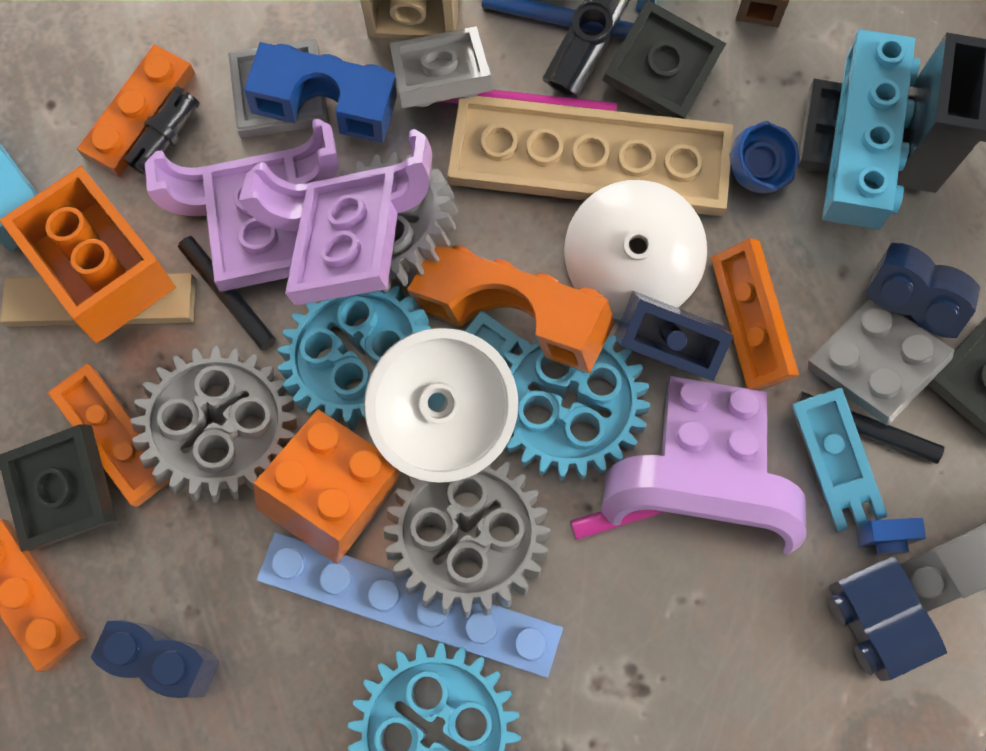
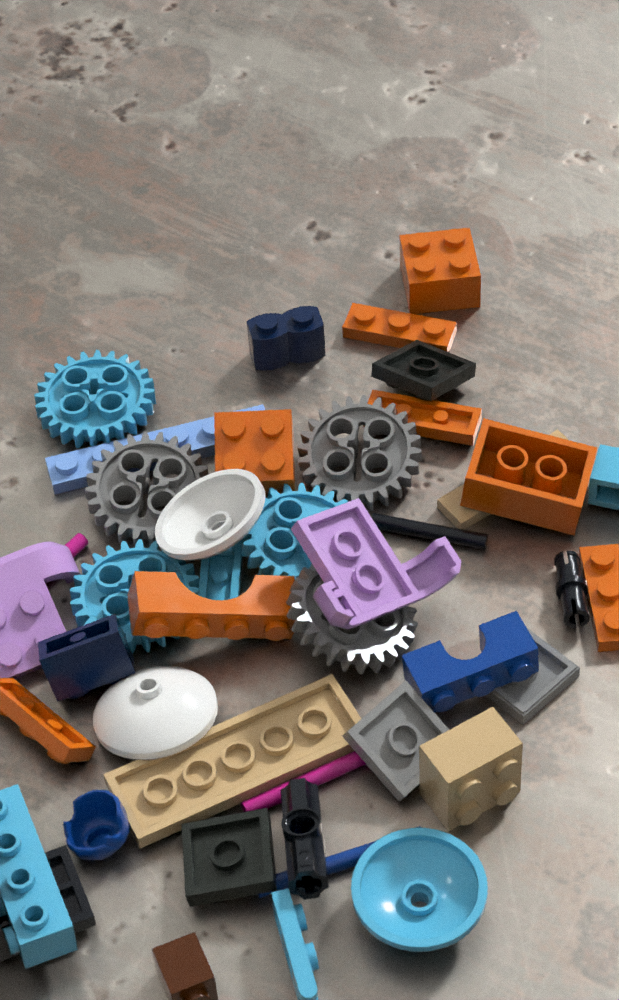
camera: 145 degrees right, 25 degrees down
lavender piece [145,119,339,292] -> none

